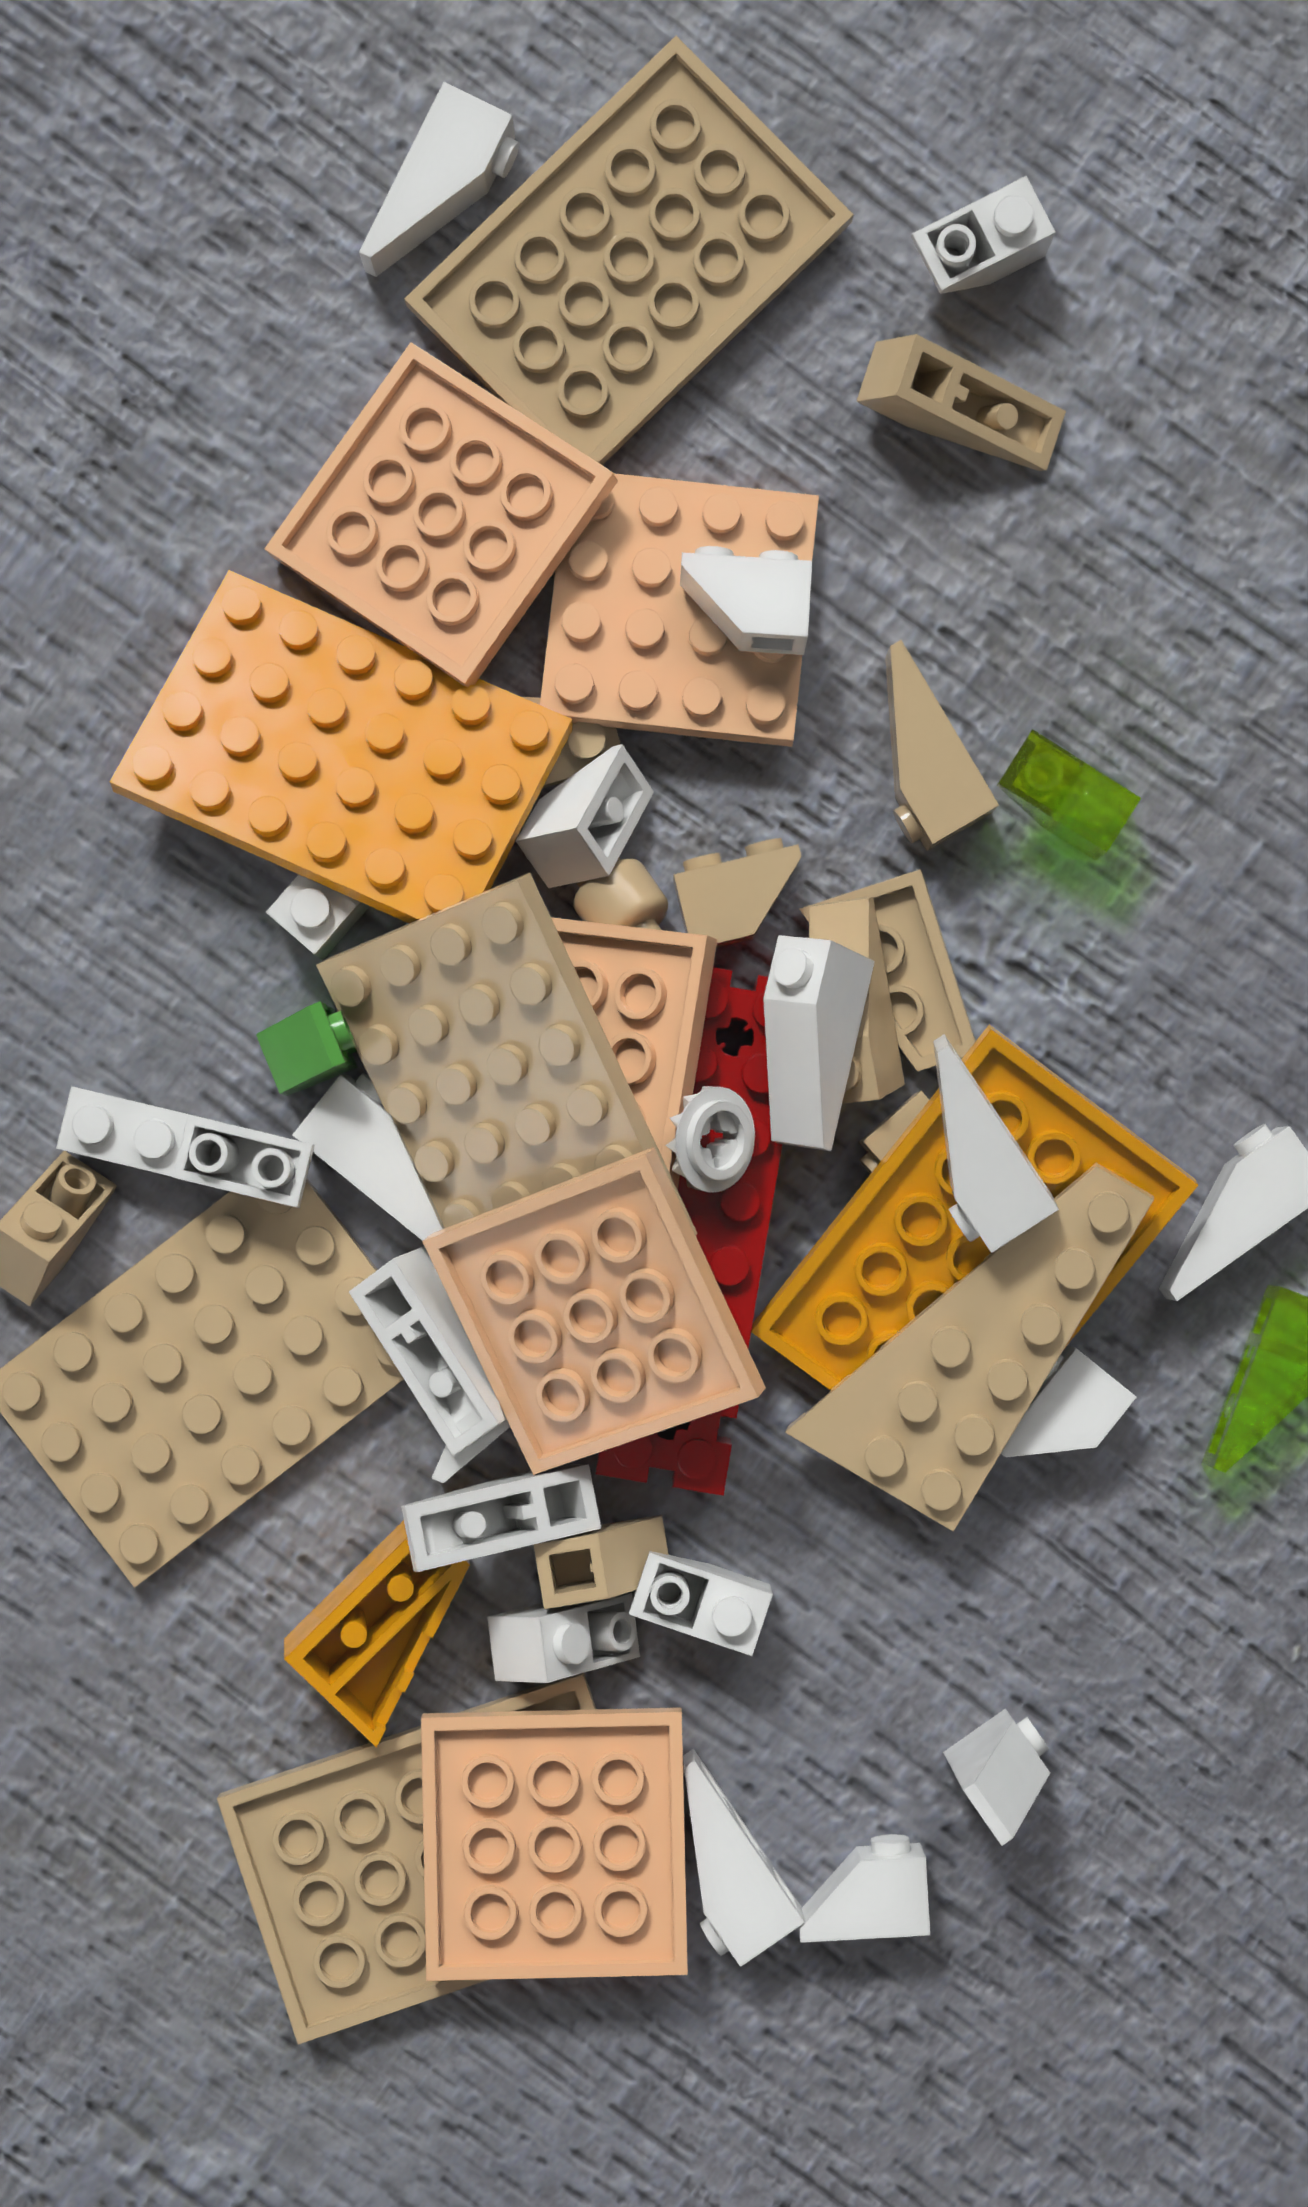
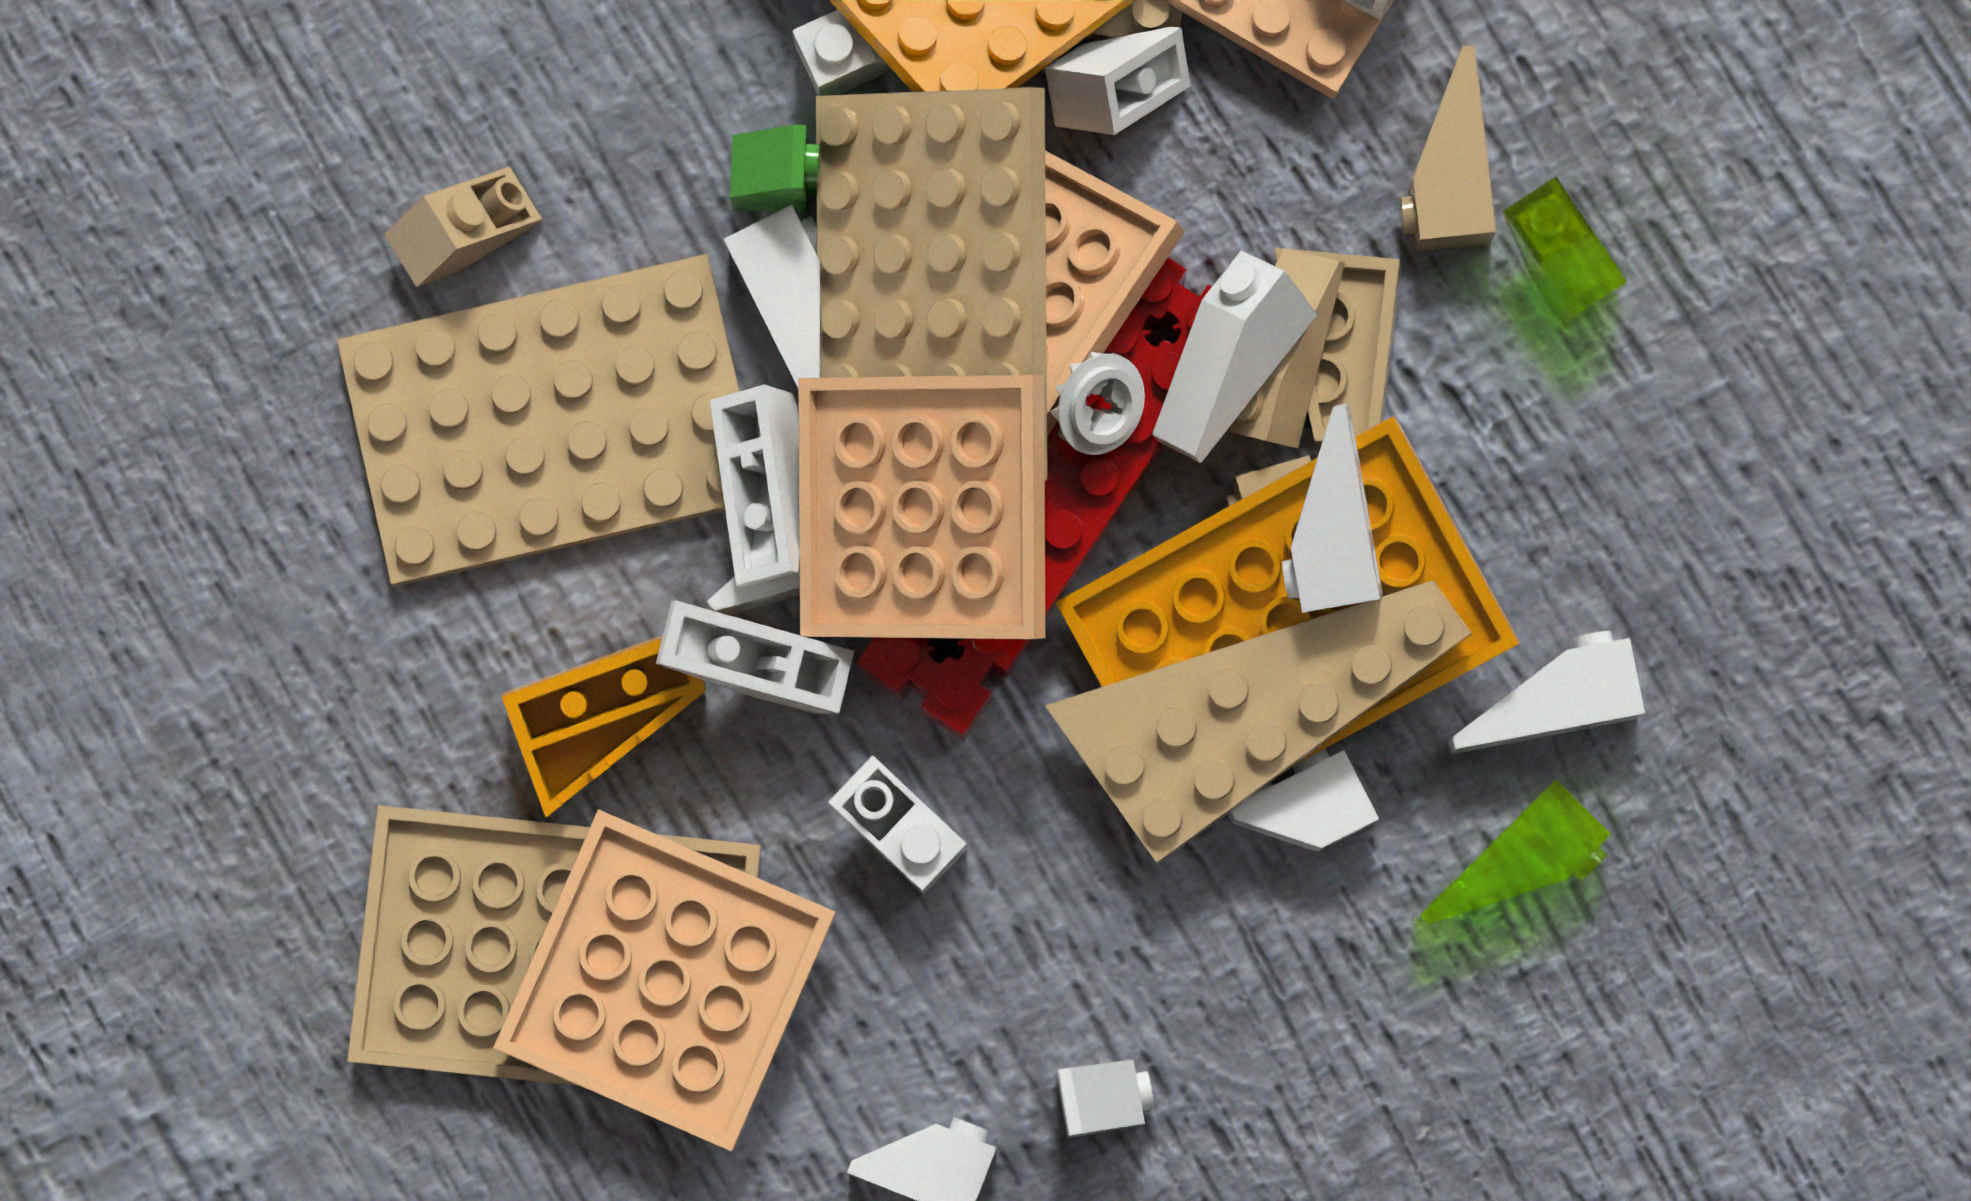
camera: 30 degrees right, 5 degrees down
white slope [56,1086,315,1208] -> none
white slope [487,1593,640,1683] -> none
tan slope [534,1515,669,1609] -> none
tan head [574,857,669,930] -> none
tan slope [673,838,802,948] -> none
white slope [683,1749,805,1967] -> none

